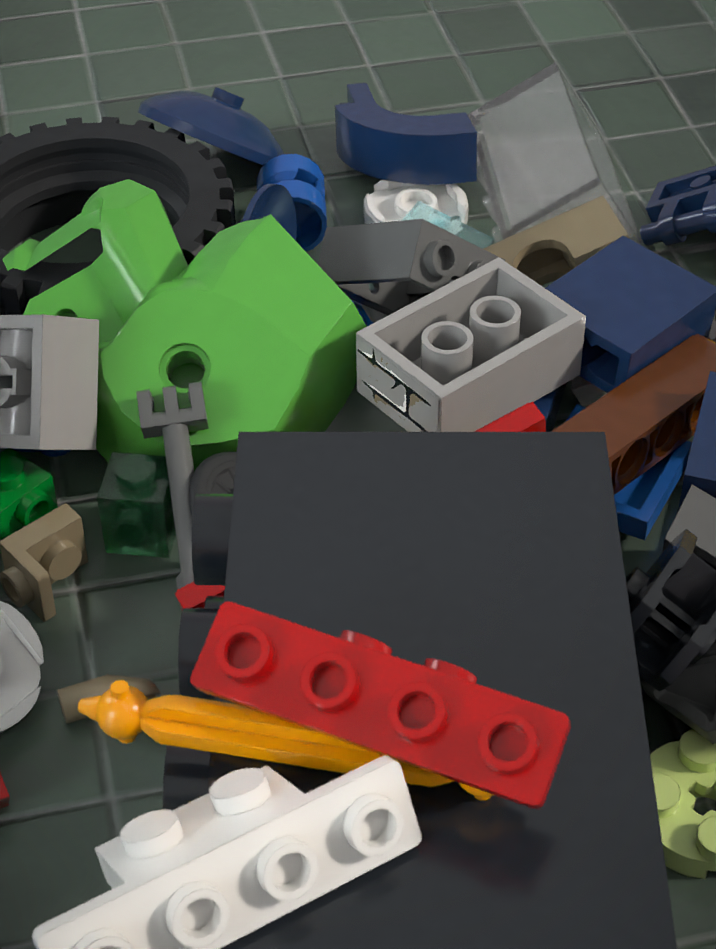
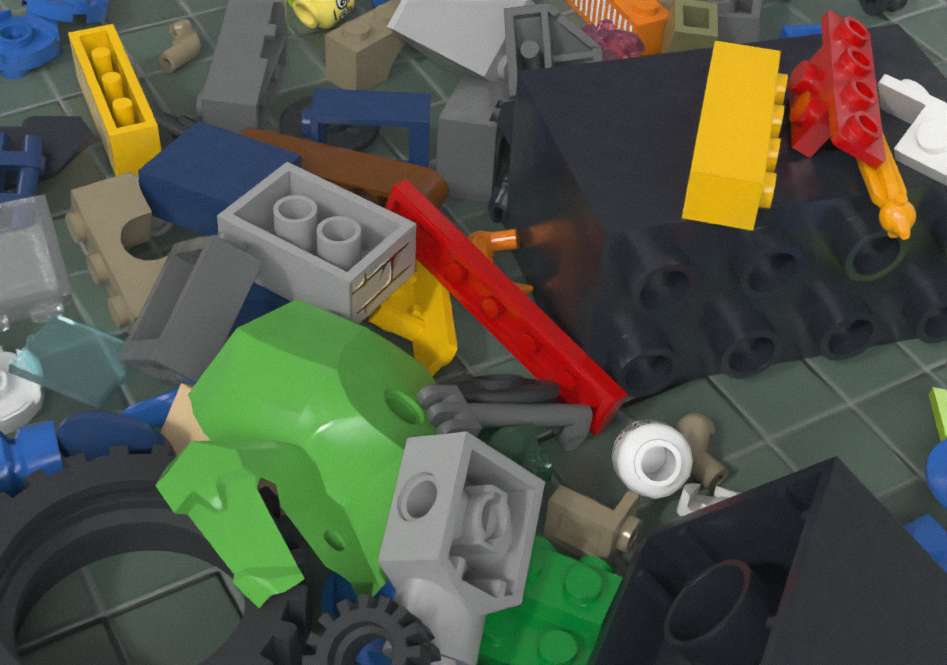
camera: 110 degrees left, 0 degrees up
none -> white head [612,419,693,499]
none -> yellow brick [682,40,788,231]

